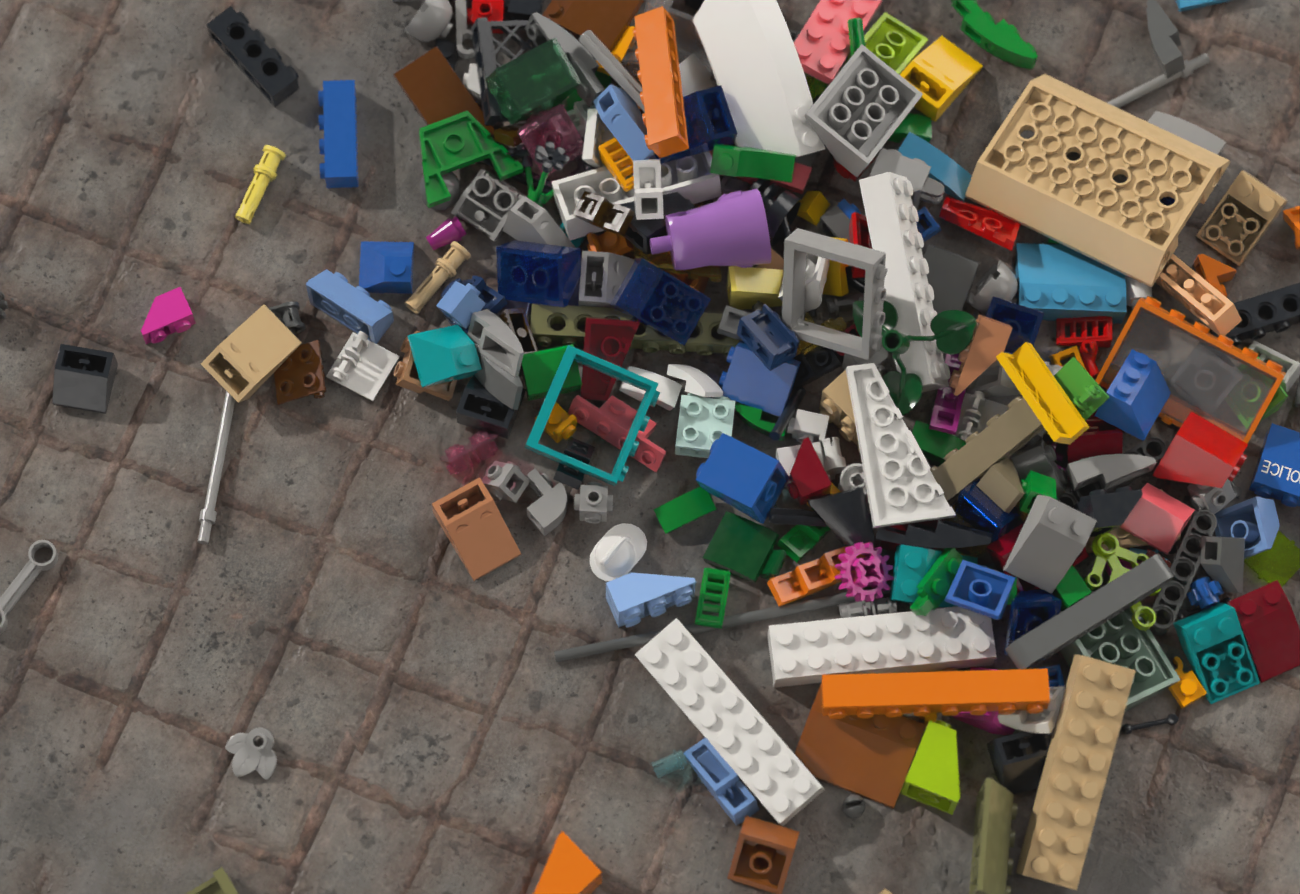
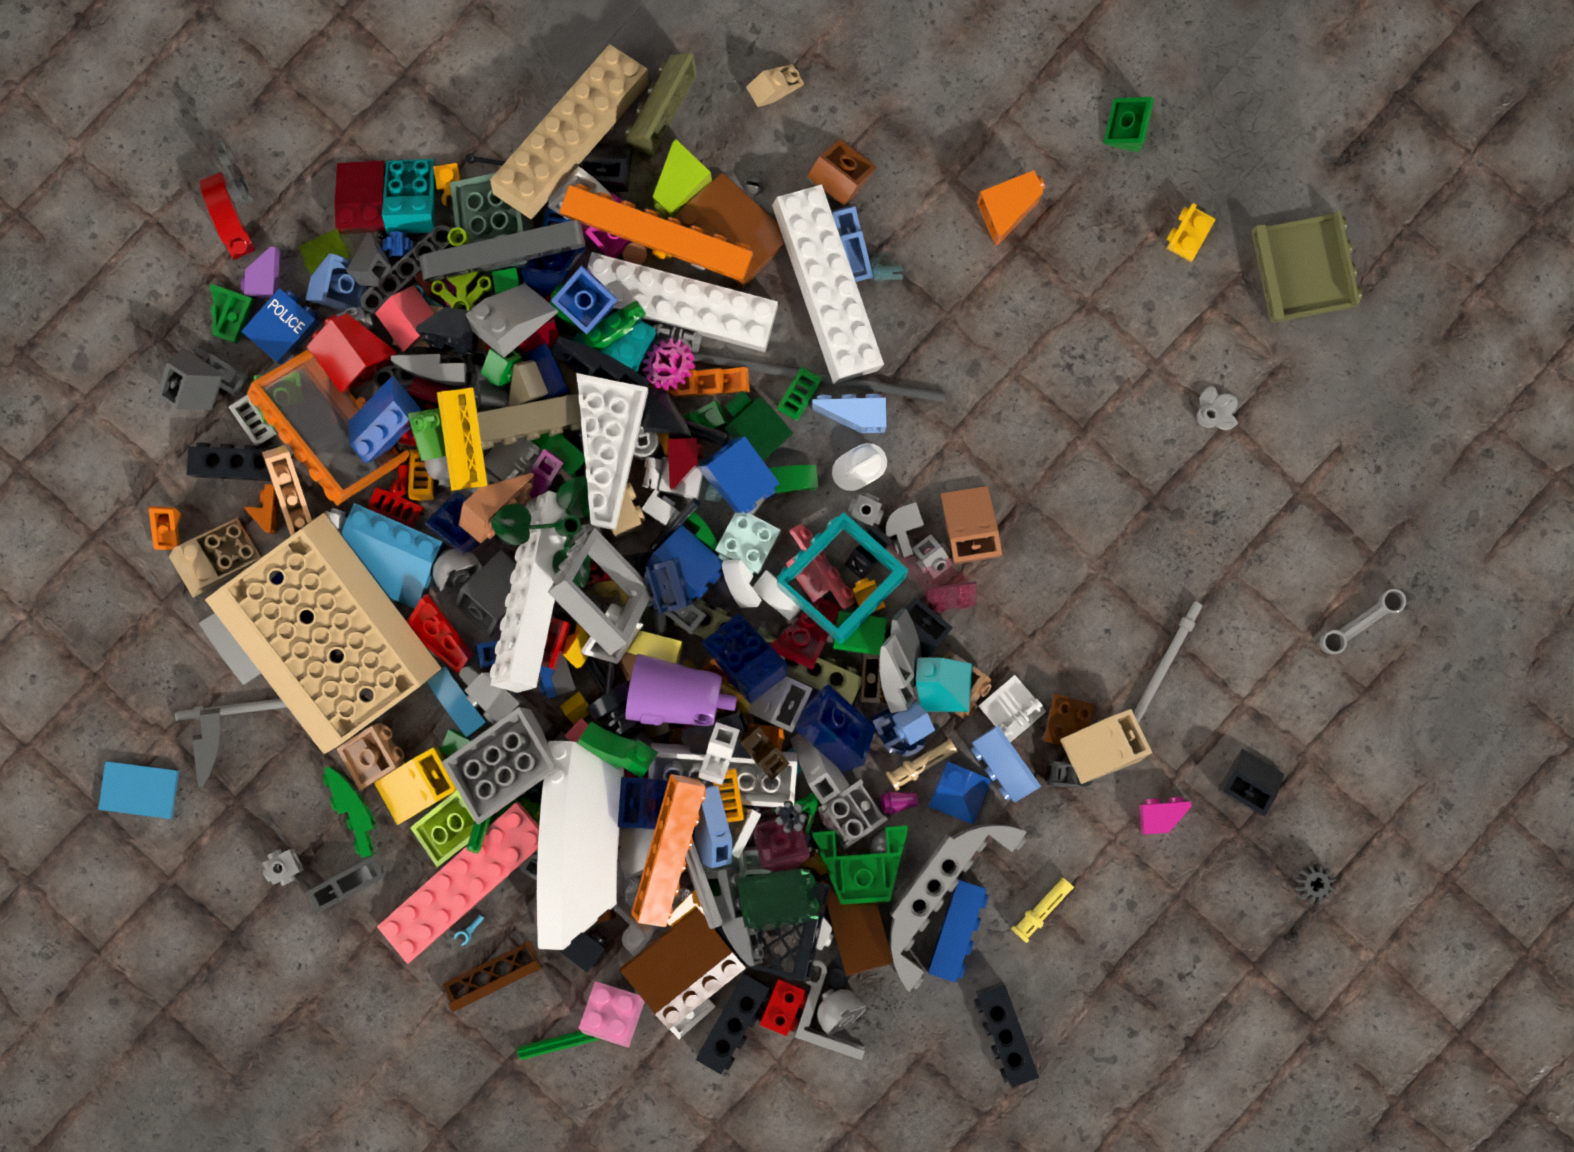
camera: 155 degrees left, 15 degrees up
none -> medium nougat plate [336,722,405,790]
none -> light grey slope [889,824,1027,992]

